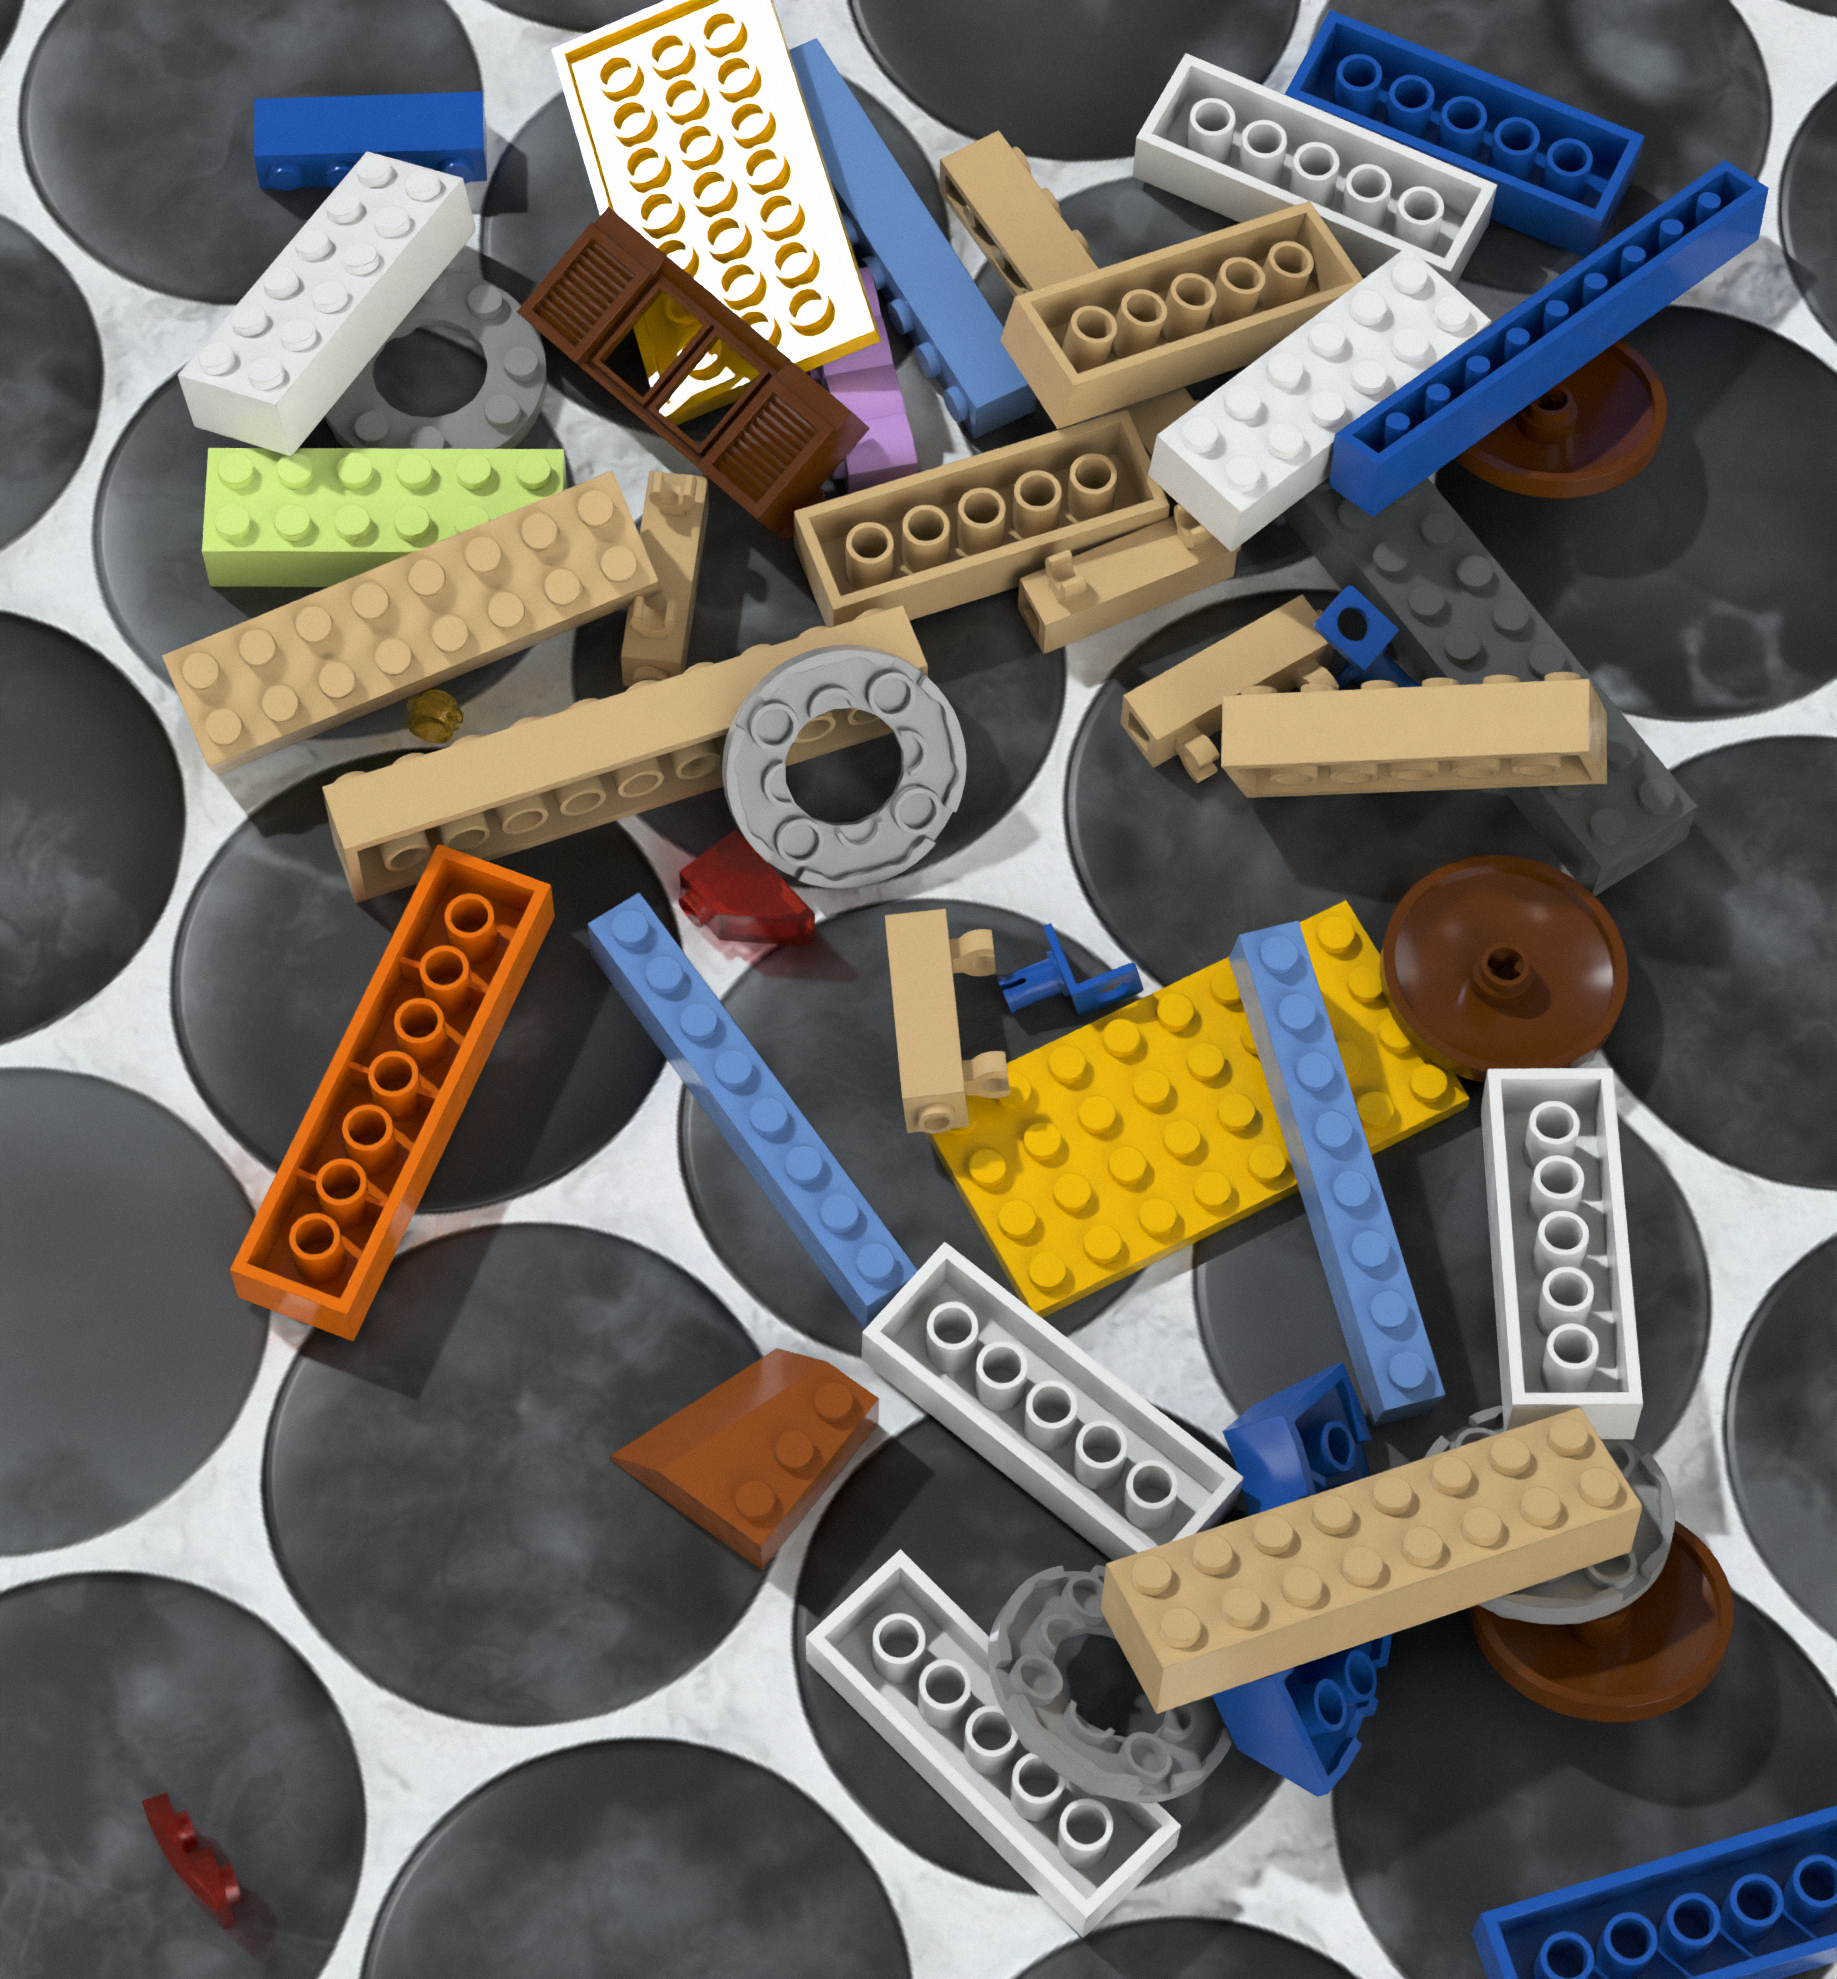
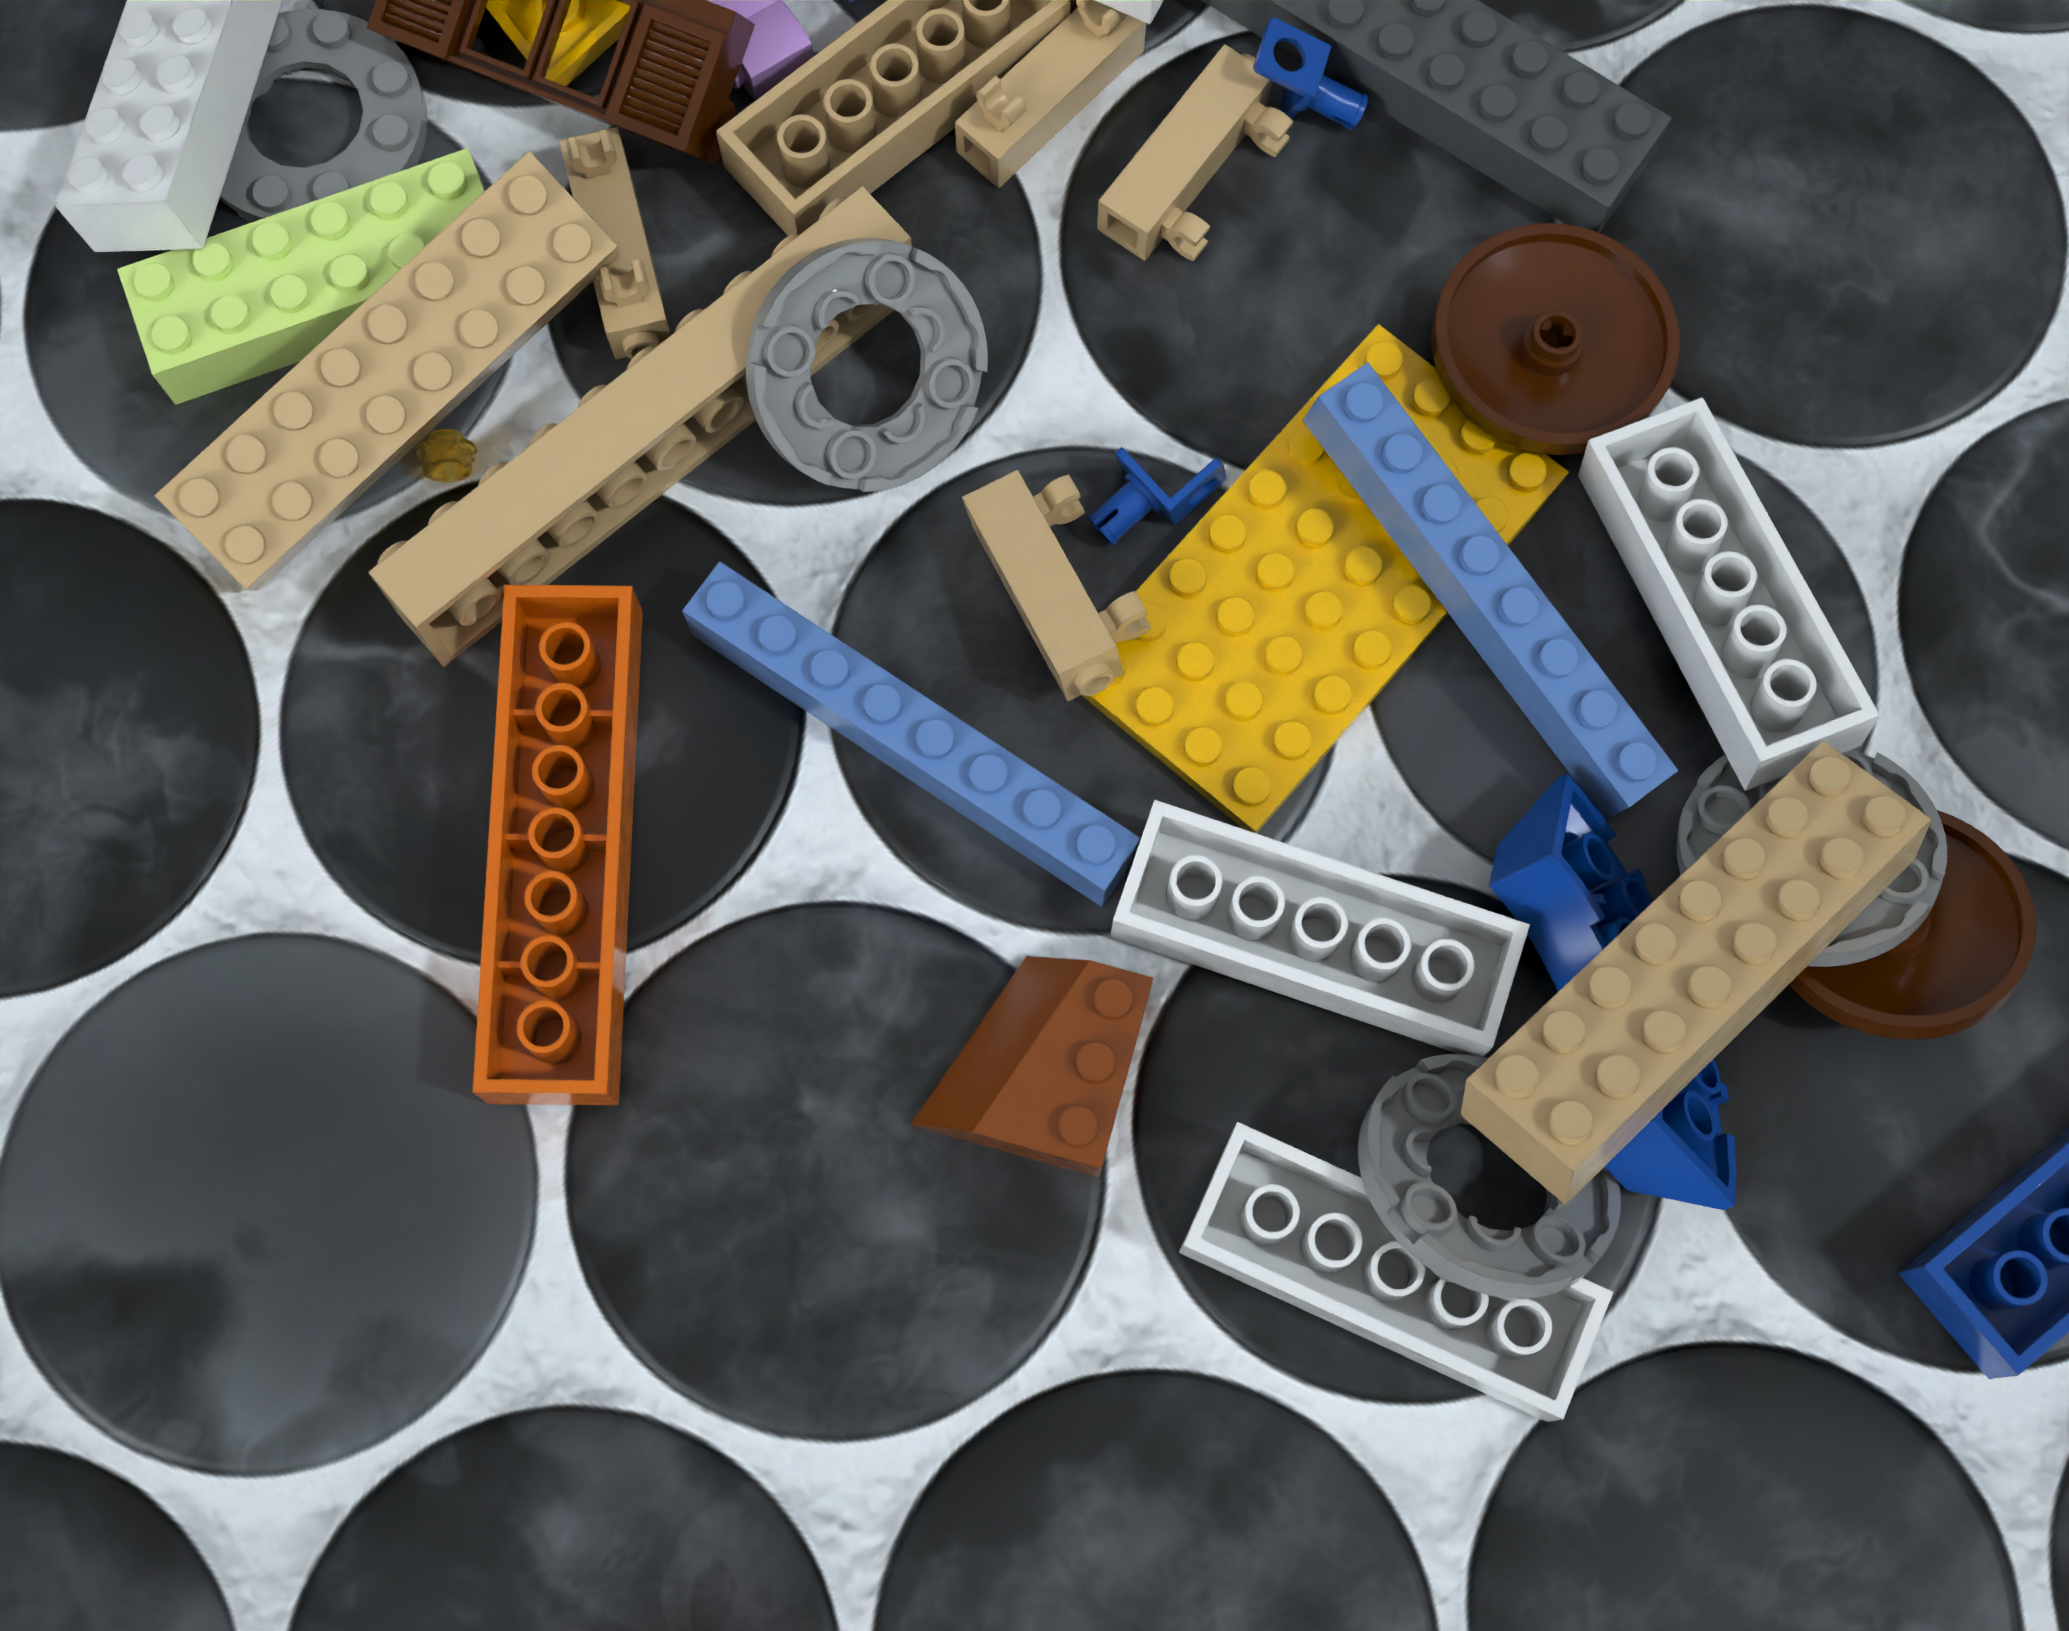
camera: 20 degrees left, 10 degrees up
clear red slope [678,829,815,946] -> none
tan brick [1221,672,1607,798] -> none

